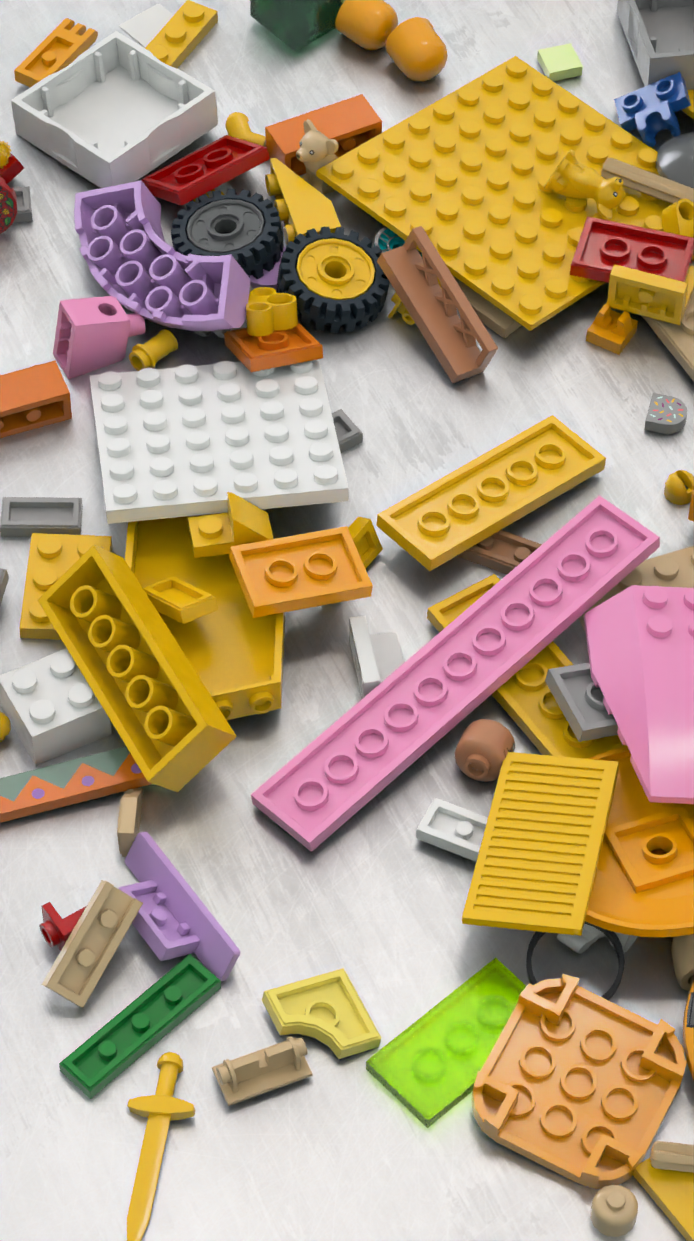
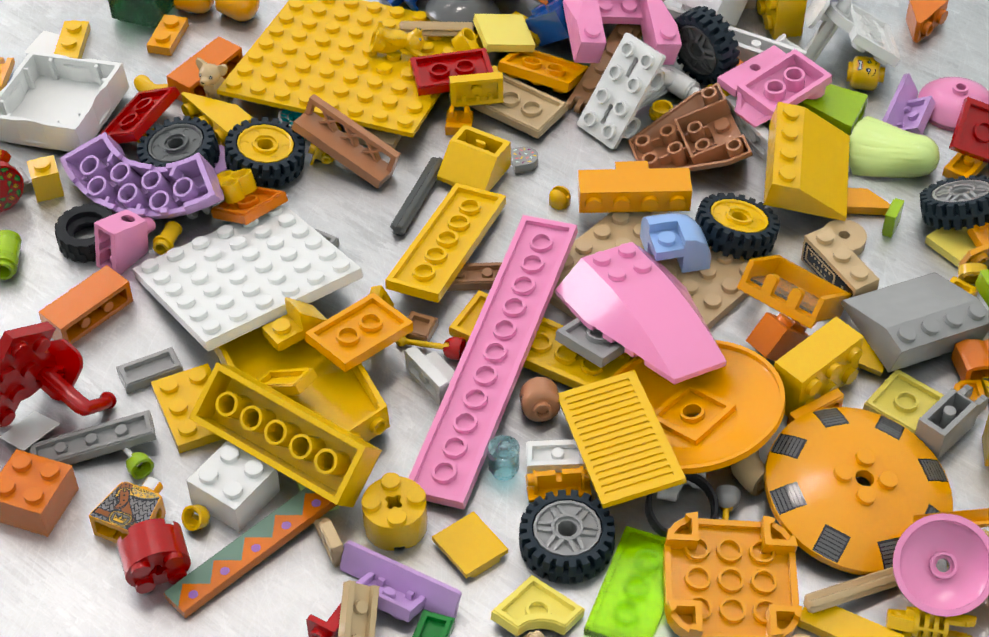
camera: 25 degrees left, 5 degrees down
none -> yellow slope [26,155,64,203]
none -> black tyre [55,204,113,263]
none -> light orange plate [147,14,189,56]
none -> yellow brick [361,473,427,551]
none -> dark grey axle [390,157,443,235]
none -> hinge [396,336,466,361]
none -> medium nougat tile [405,311,438,342]
none -> yellow piece [432,511,508,579]
none -> yellow slope [437,124,511,191]
none -> clear light blue brick [488,435,520,481]
none -> wheel [519,489,615,584]
none -> light orange hinge [525,466,592,502]
none -> light grey hinge [715,485,741,520]

